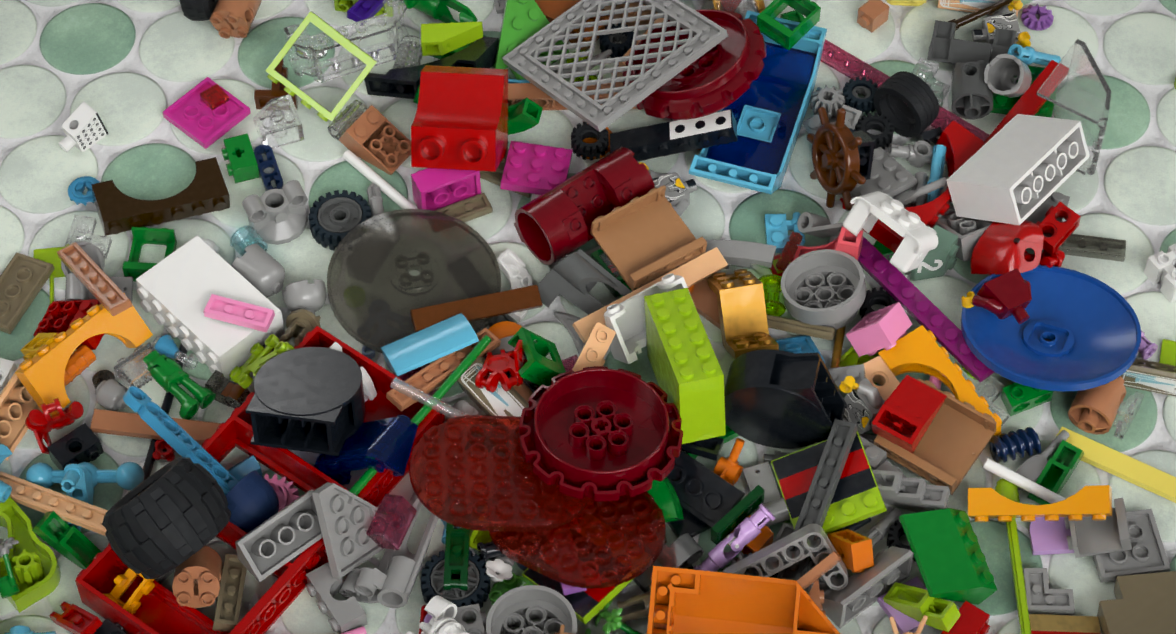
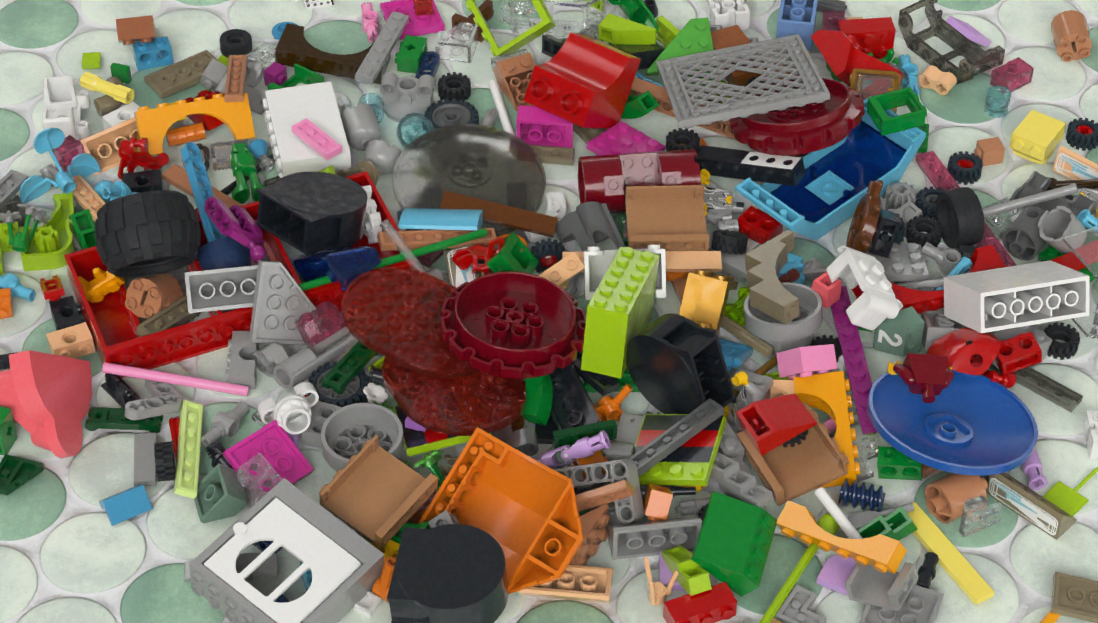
camera: 30 degrees right, 10 degrees down
none -> light grey brick [200,58,228,91]
none -> magenta piece [204,196,266,261]
none -> black tyre [219,29,252,58]
none -> magenta plate [263,62,287,86]
none -> light grey plate [355,11,409,85]
none -> bright pink pin [361,2,378,43]
none -> clear light blue cylinder [396,113,434,151]
none -> black tyre [438,72,471,102]
none -> black bush [530,238,565,273]
none -> lime plate [656,16,680,47]
none -> black tyre [711,230,748,254]
none -> light grey gear [717,215,739,232]
none -> red brick [738,206,783,245]
none -> dark tan arch [745,230,800,324]
none -> black pin [915,552,939,589]
none -> black bush [947,151,983,185]
none -> light grey piece [982,183,1078,218]
none -> black tyre [1044,322,1080,360]

